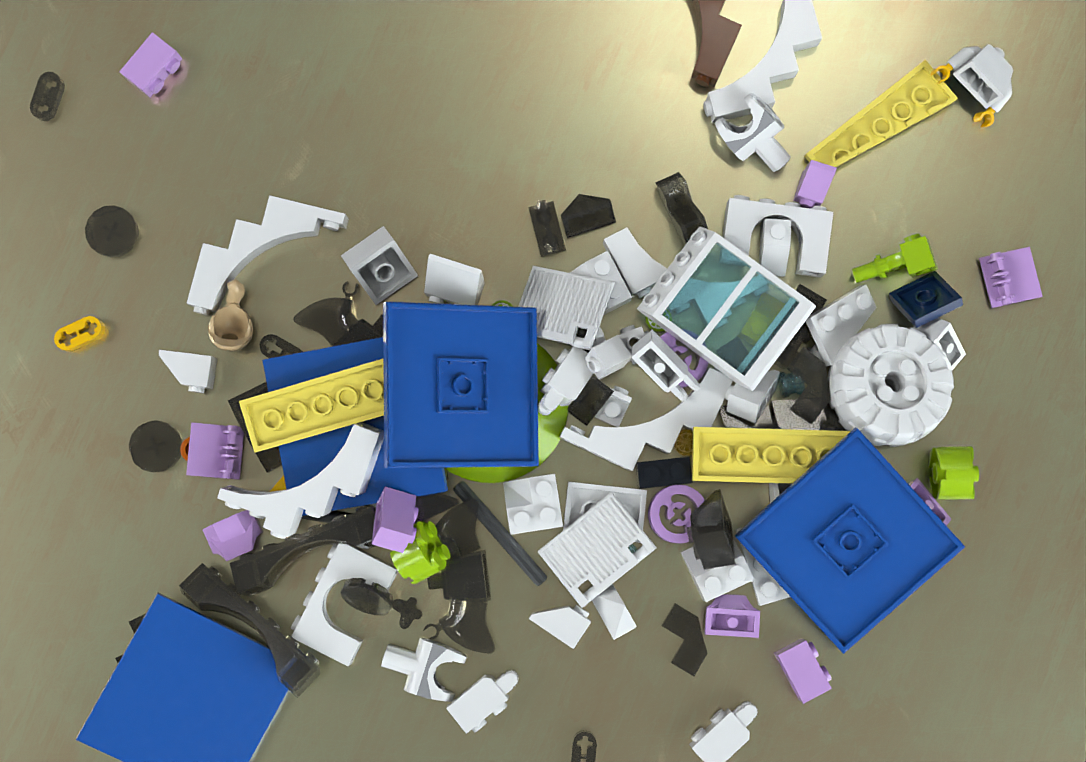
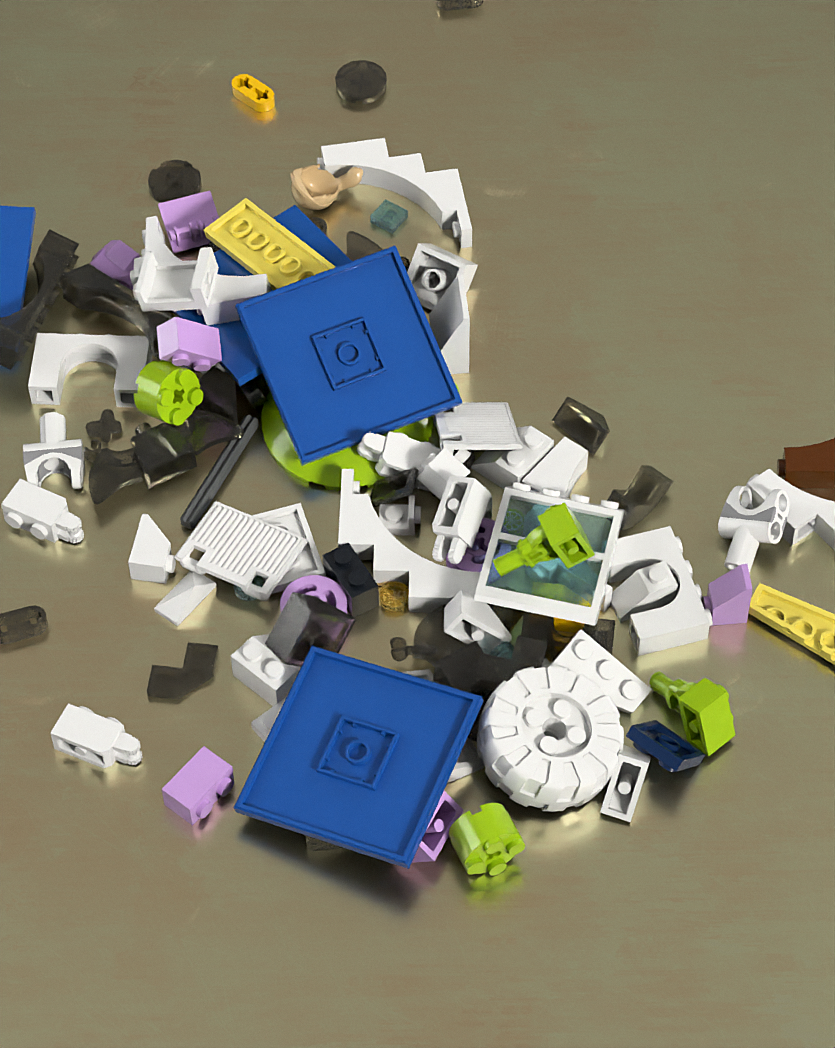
camera: 65 degrees right, 30 degrees down
lavender brick [120,32,182,97] -> none
white slope [159,350,217,393] -> none
clear smoke tile [340,578,393,615] -> none
white slope [503,474,563,535] -> none
clear smoke hinge [528,200,566,257] -> none
light yellow plate [692,427,851,483] -> none
lavender slope [704,594,760,638] -> none
lavender hinge [979,247,1043,308] -> none
none -> white panel [133,247,219,312]
none -> clear light blue tile [370,199,408,234]
none -> lime brick [493,502,595,577]

